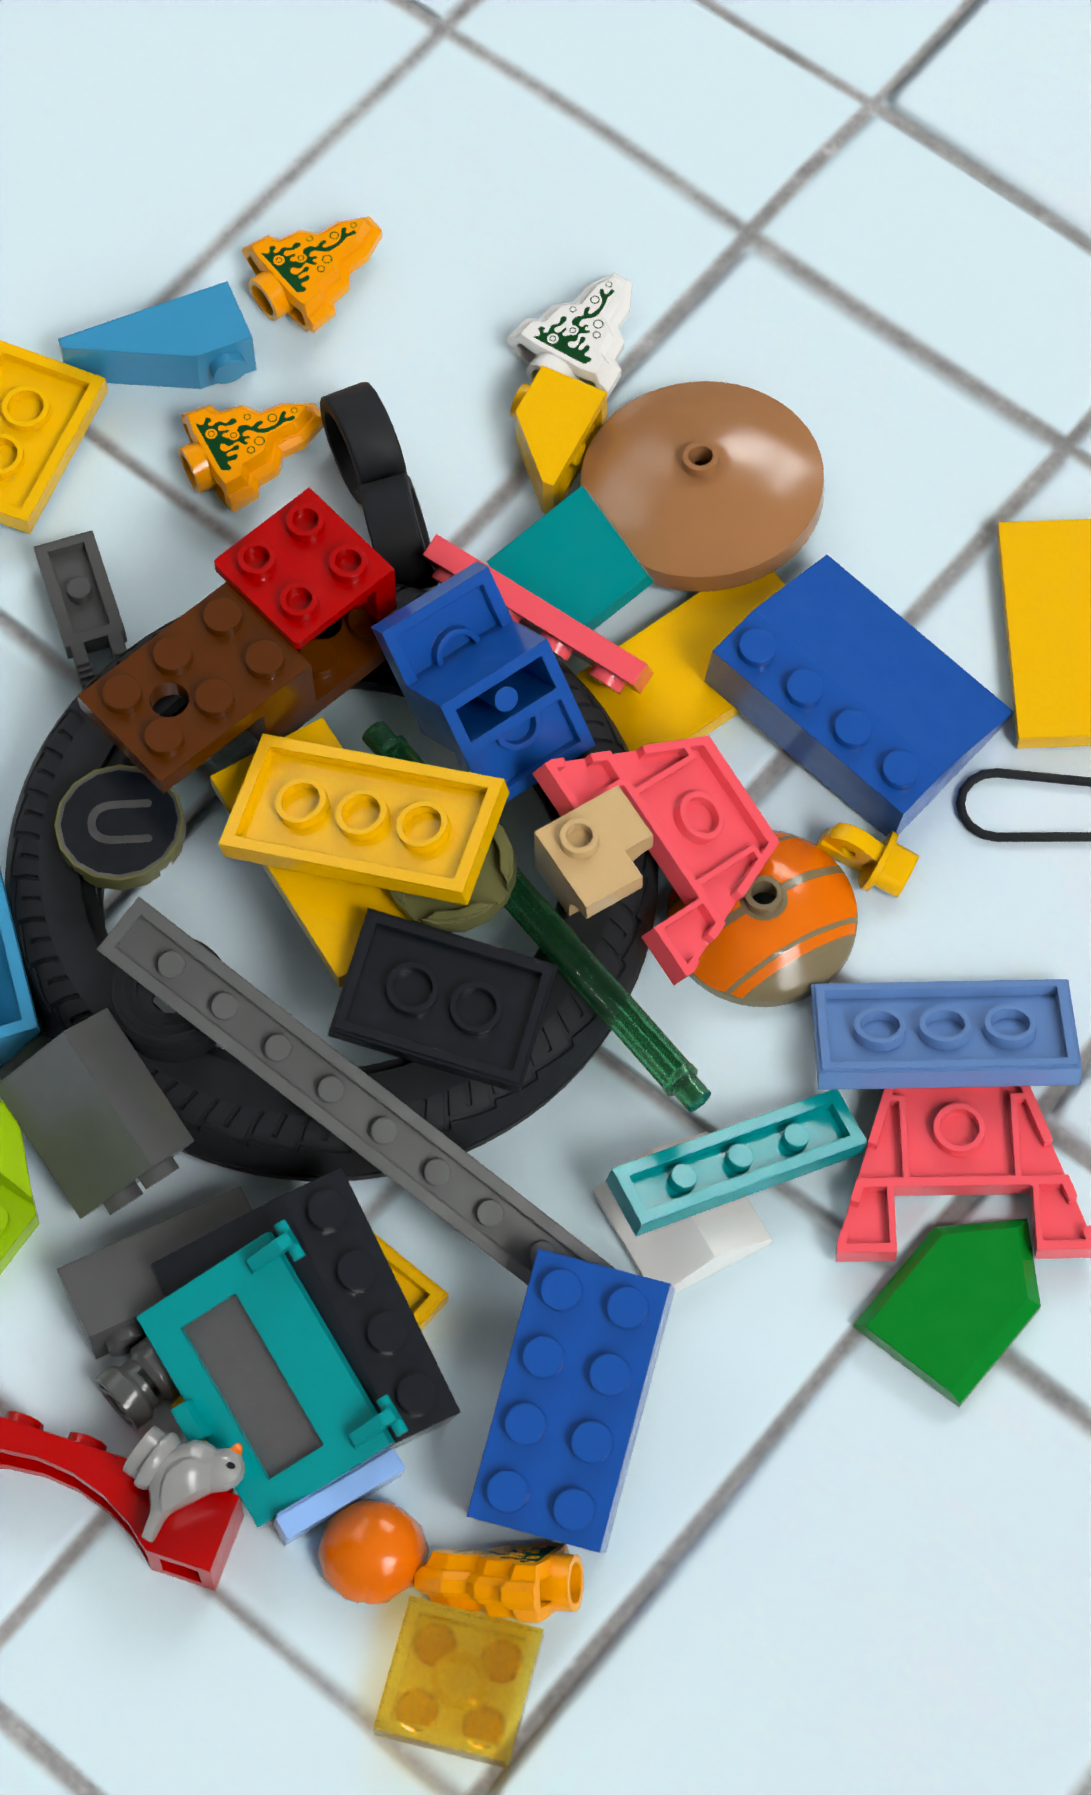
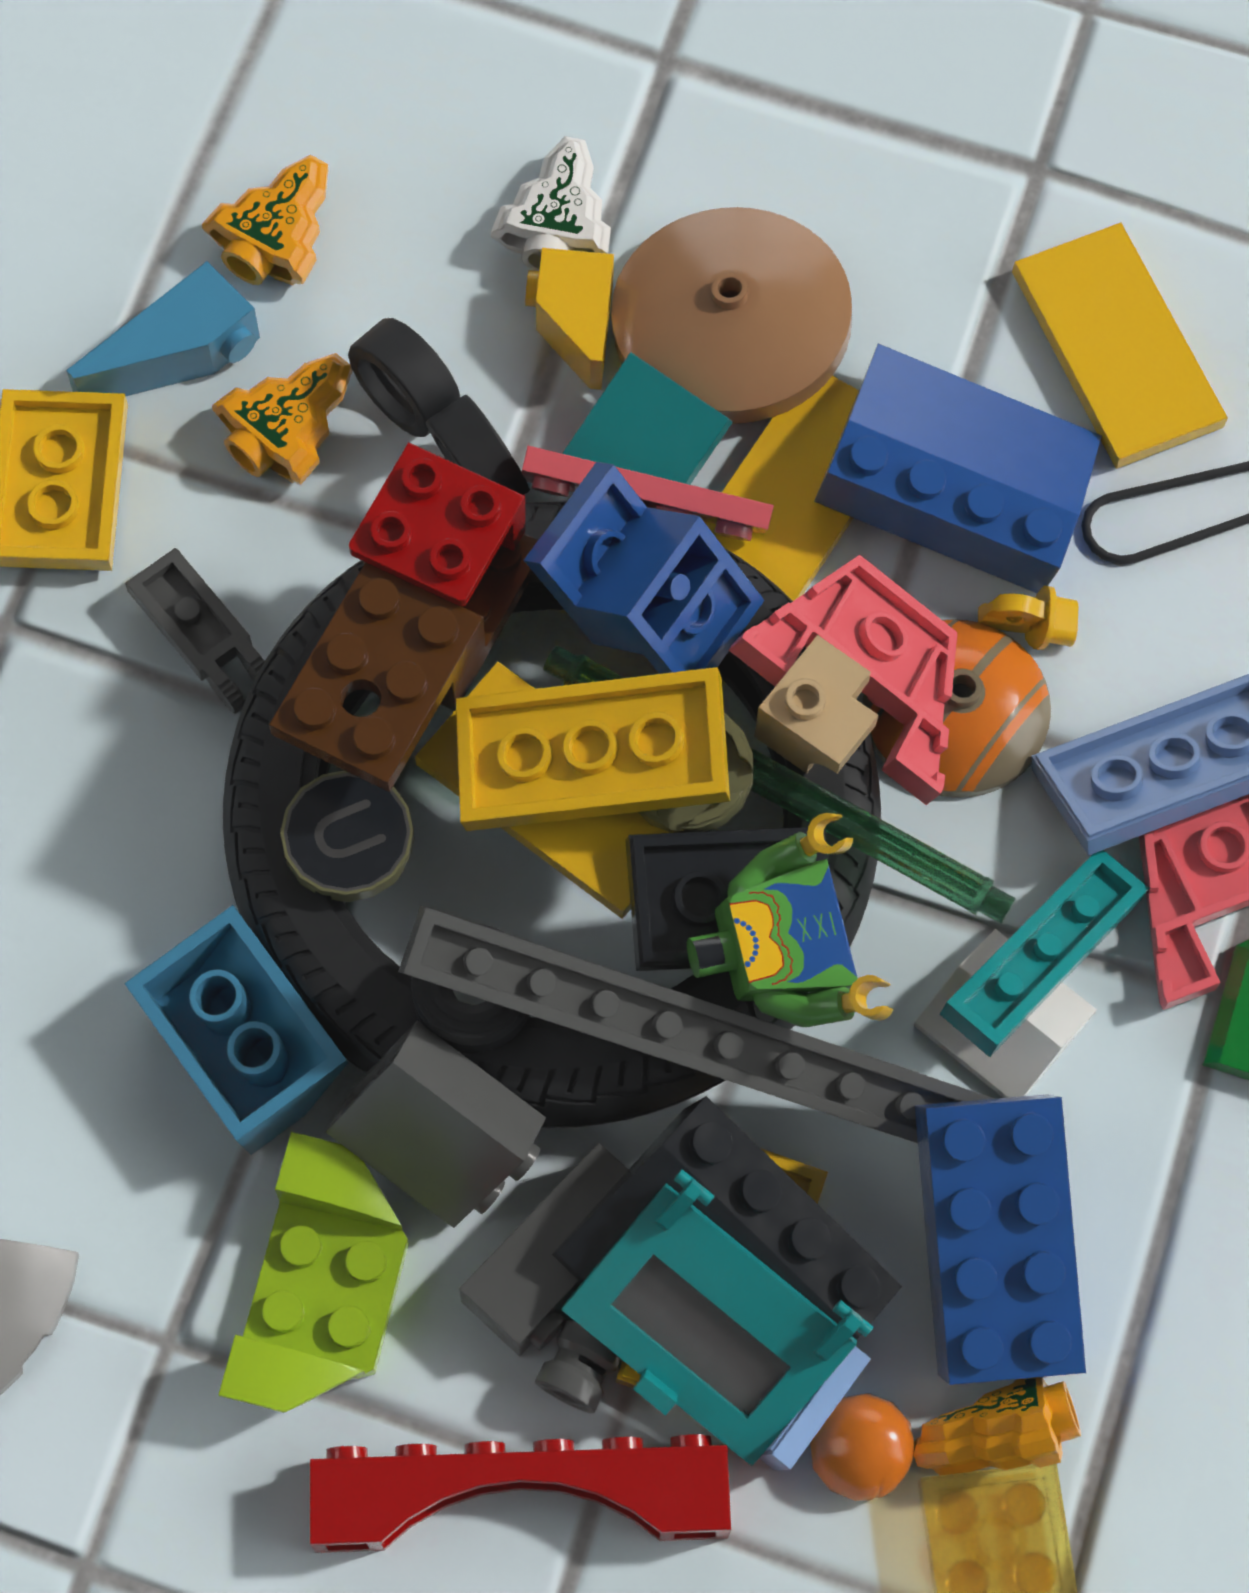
camera: 25 degrees left, 5 degrees up
light grey animal [123,1426,245,1543] -> none
none -> torso [687,813,893,1027]

